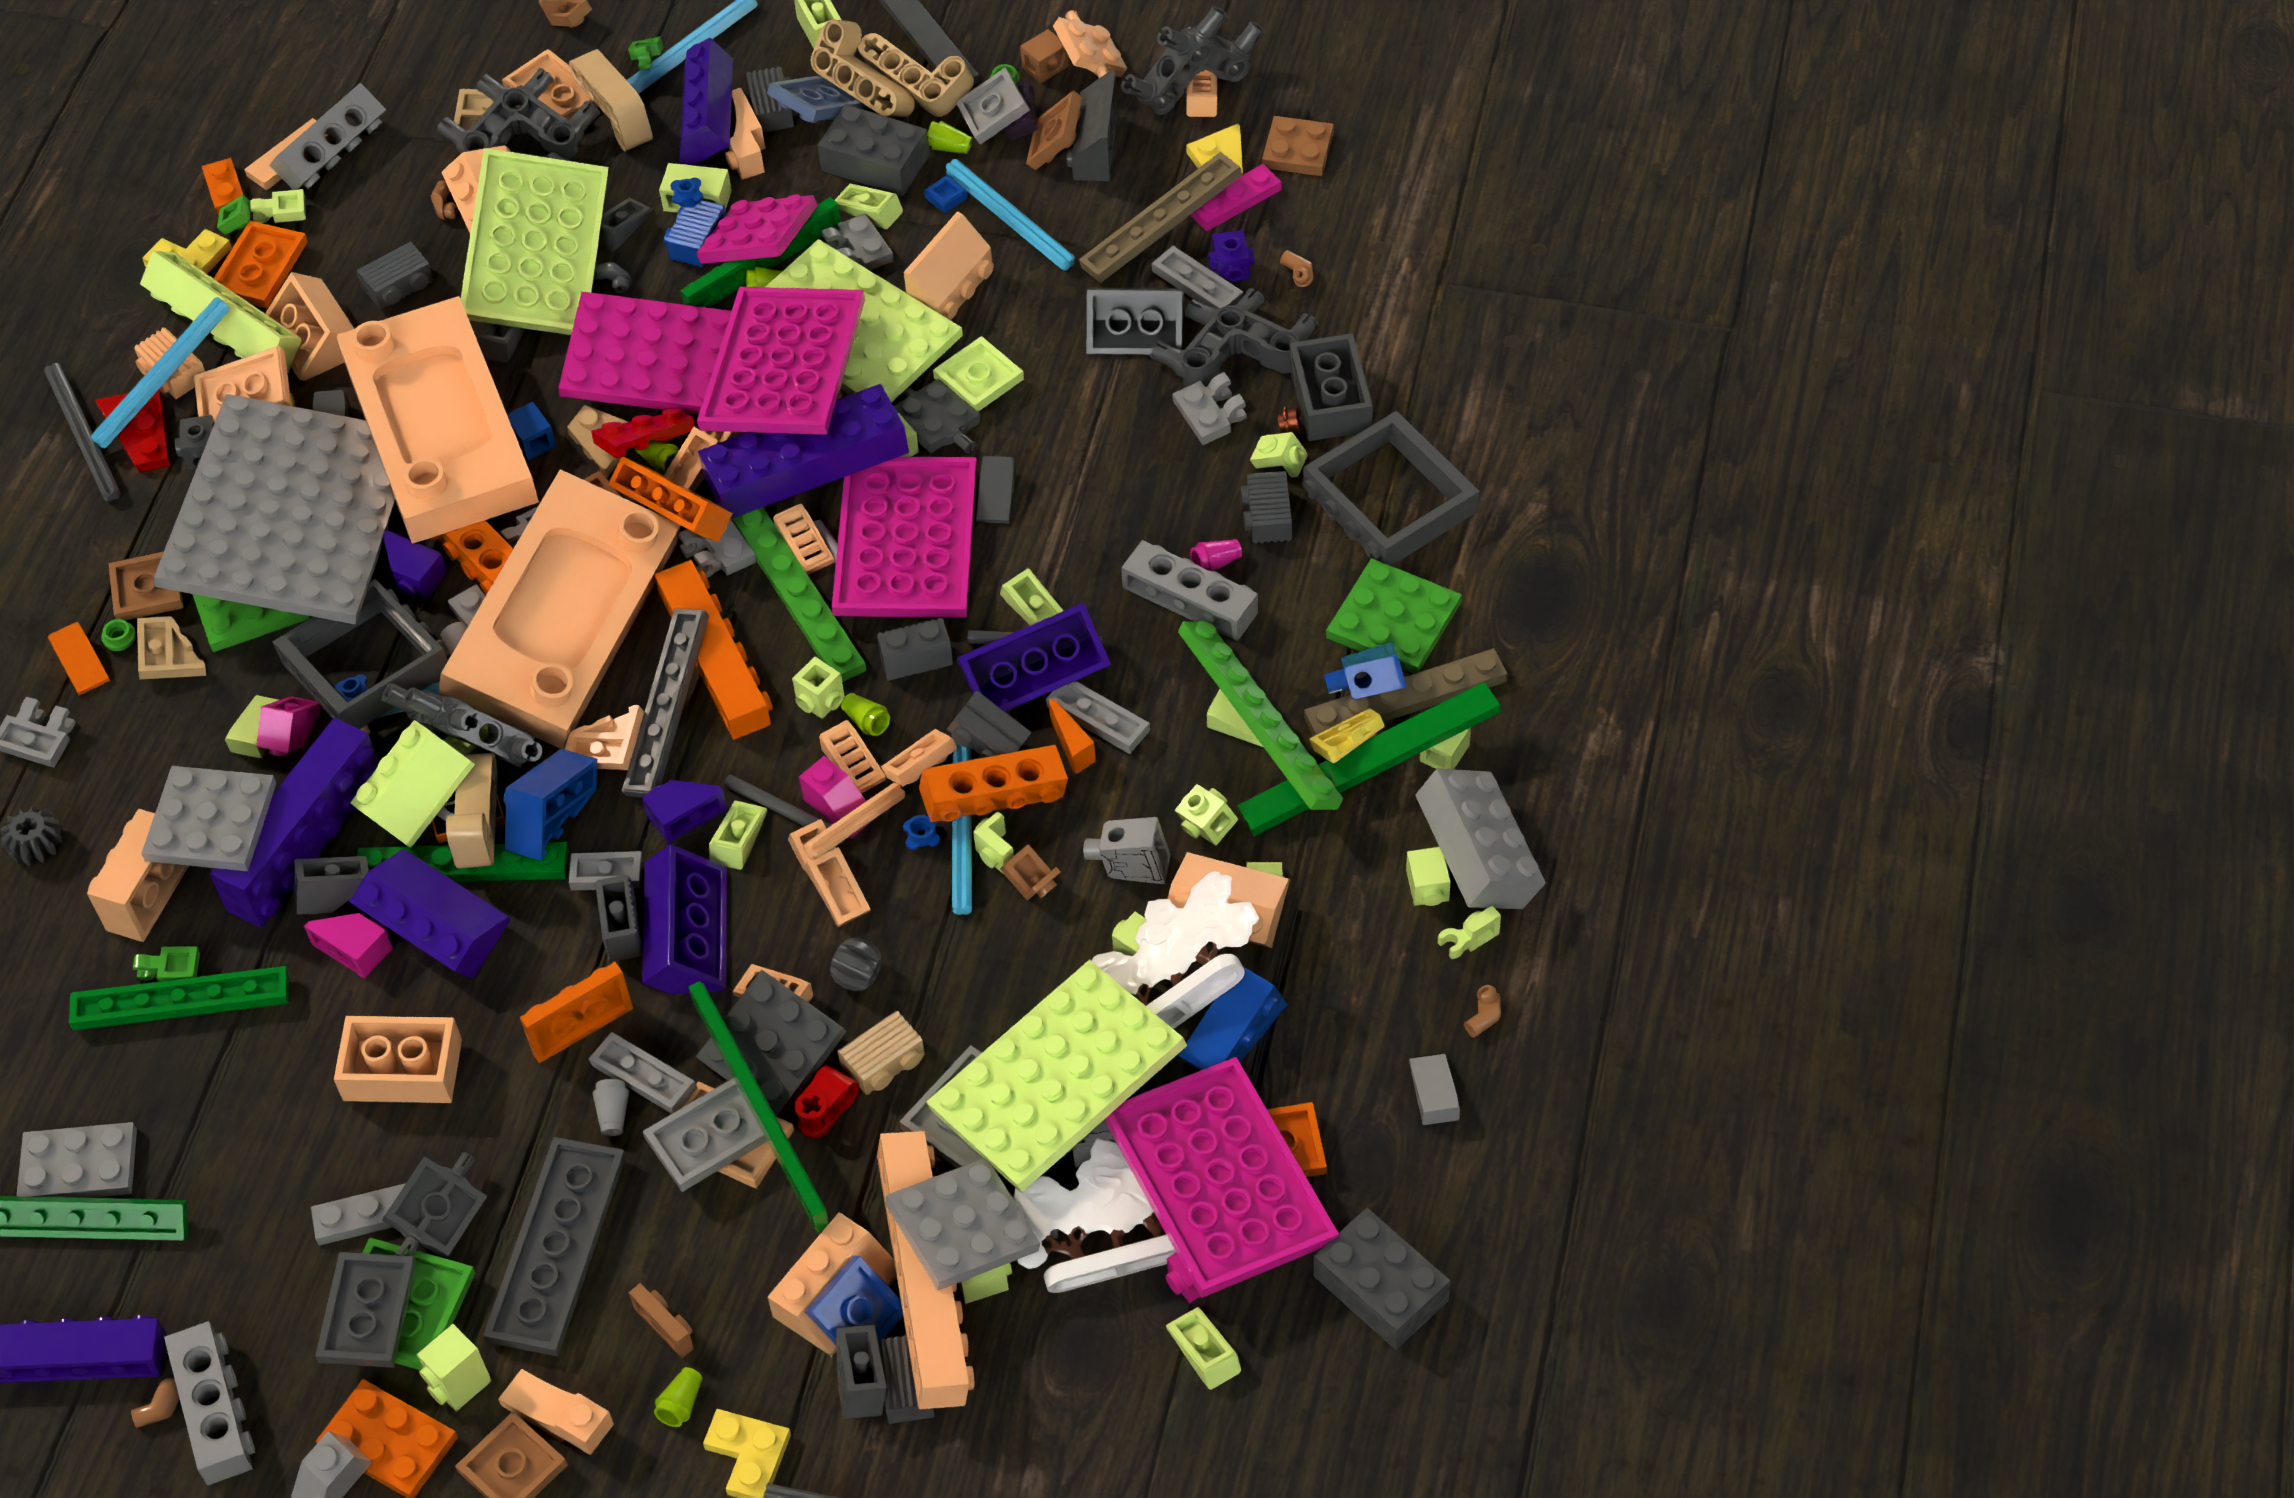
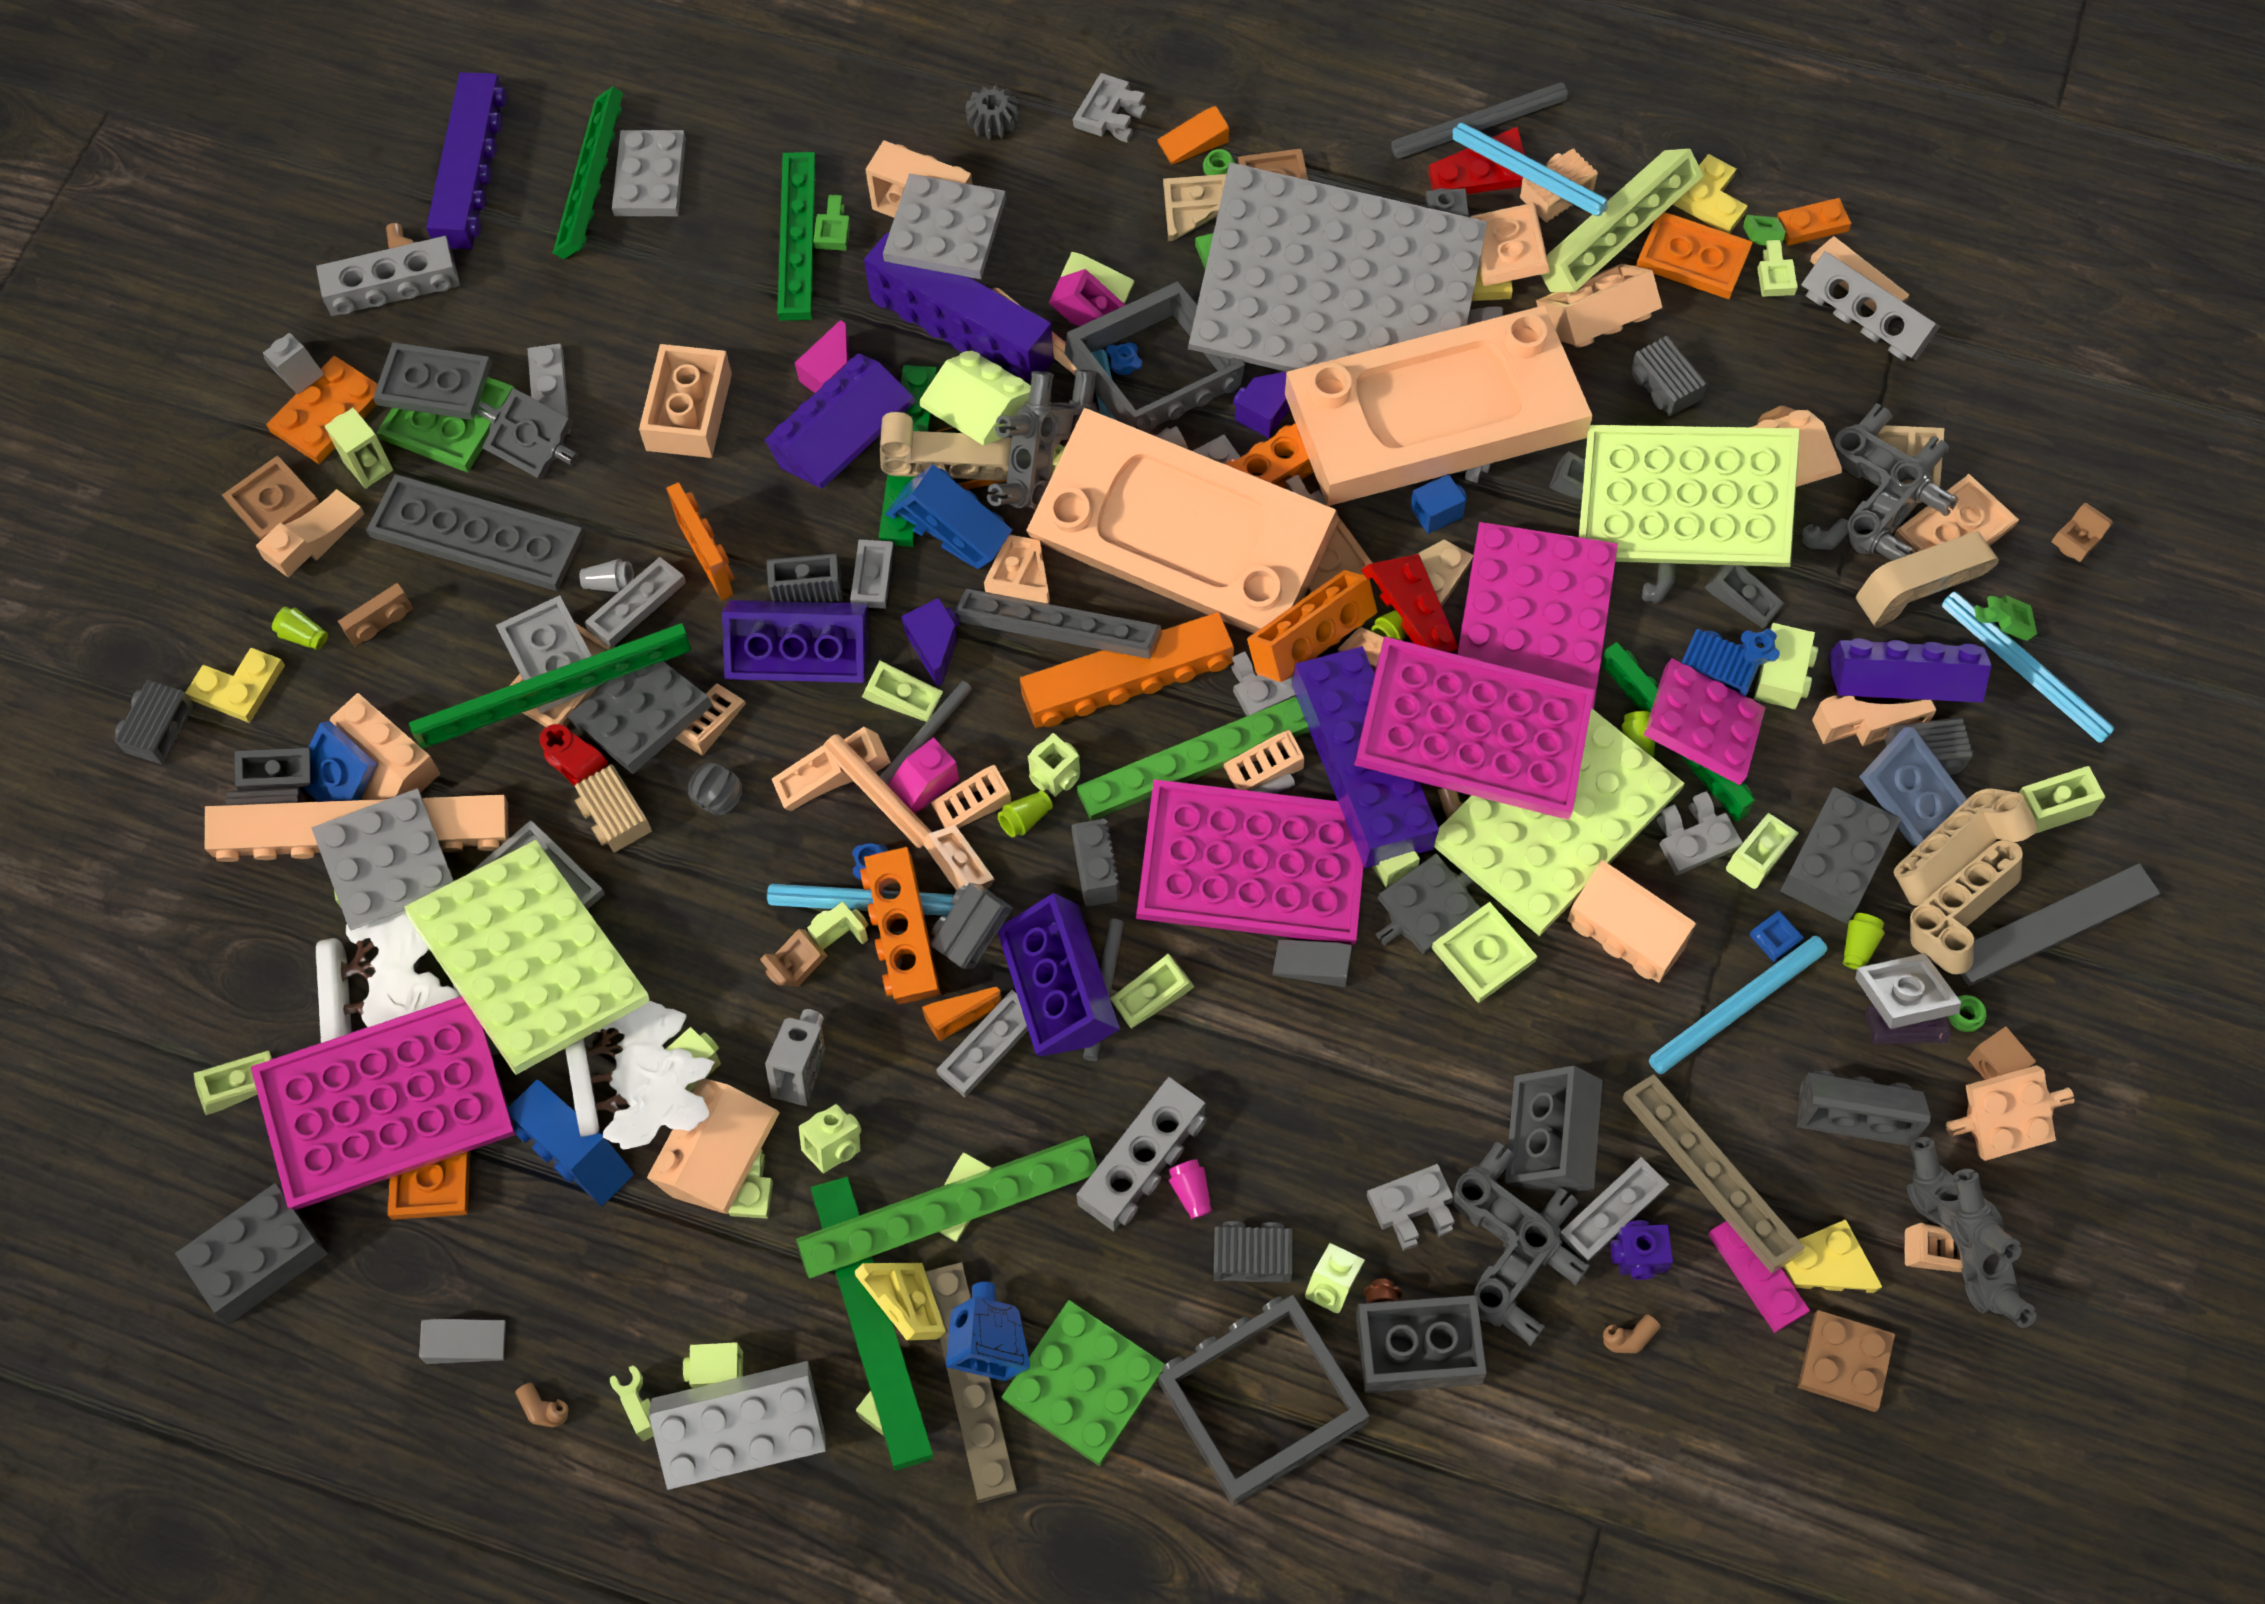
camera: 95 degrees right, 10 degrees up
dark grey slope [294,856,369,914] -> none
medium nougat plate [1026,91,1083,170] -> none

